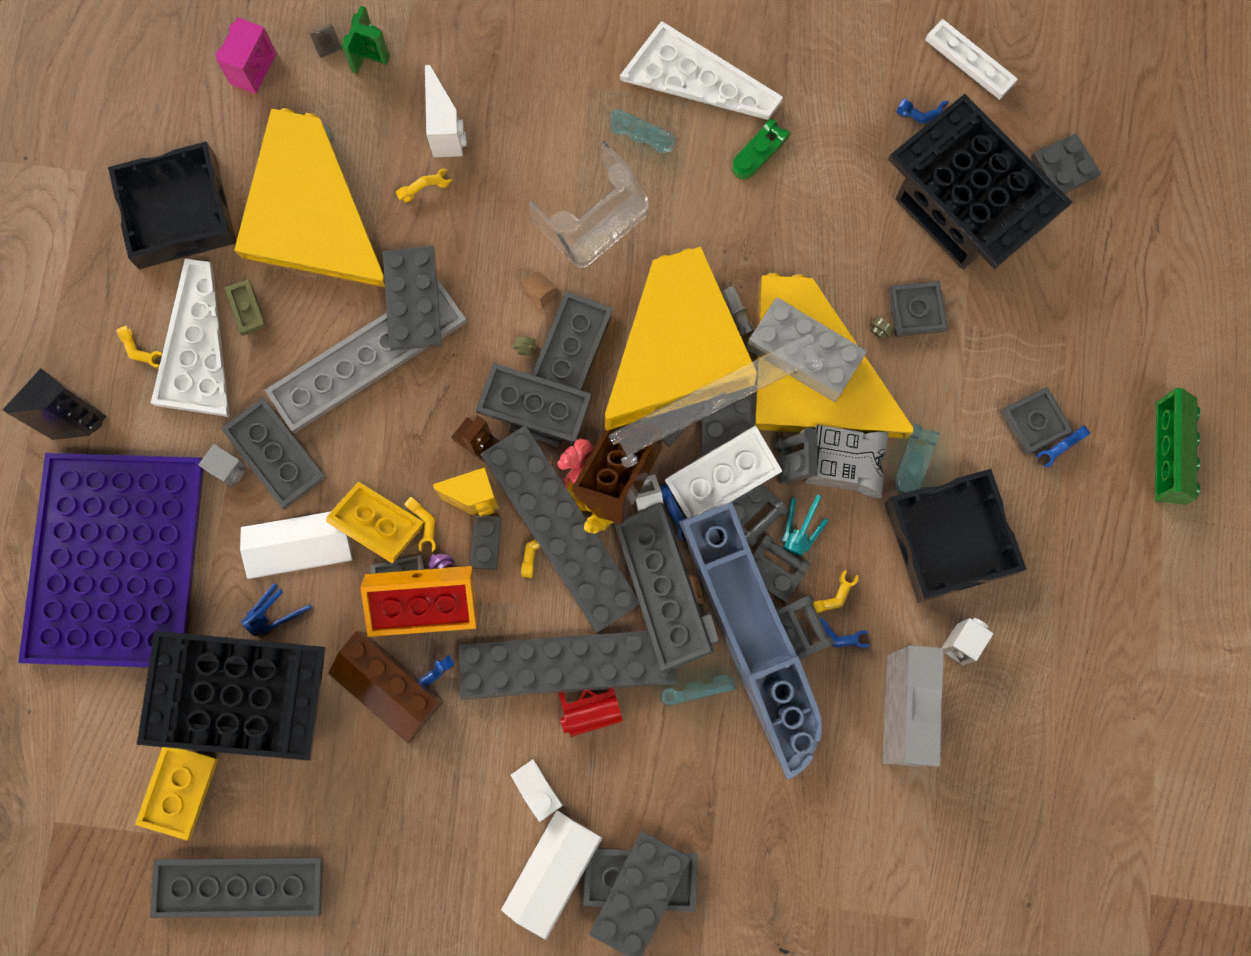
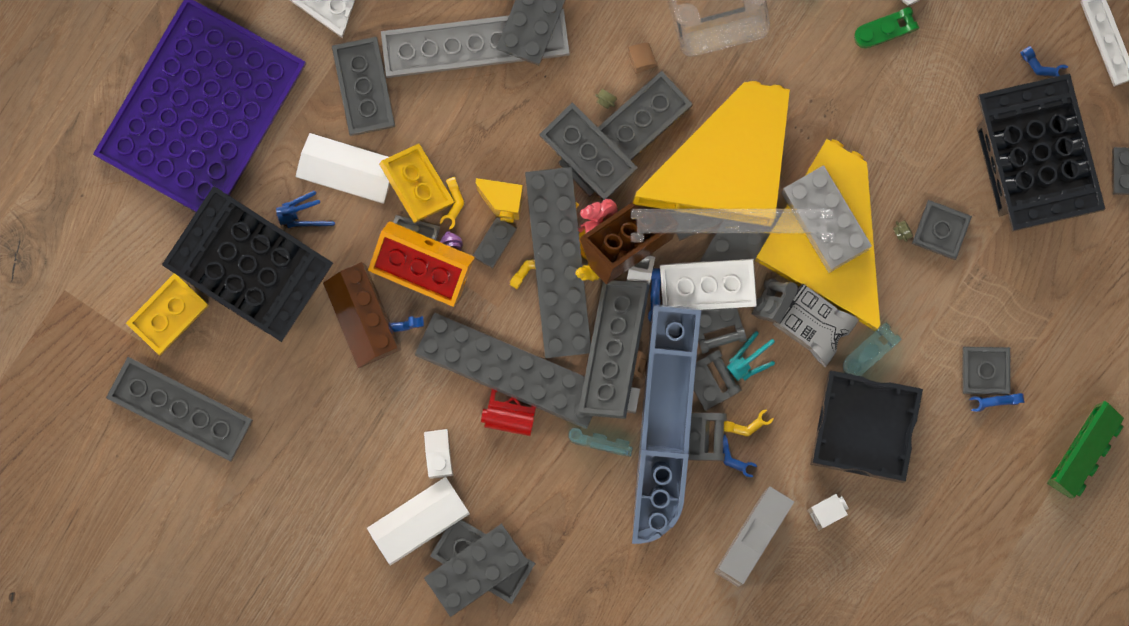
camera: 30 degrees right, 5 degrees up
light grey brick [199,444,246,487] -> none
reddish brown bracket [451,416,500,464] -> none
light grey axle [722,287,755,338] -> none

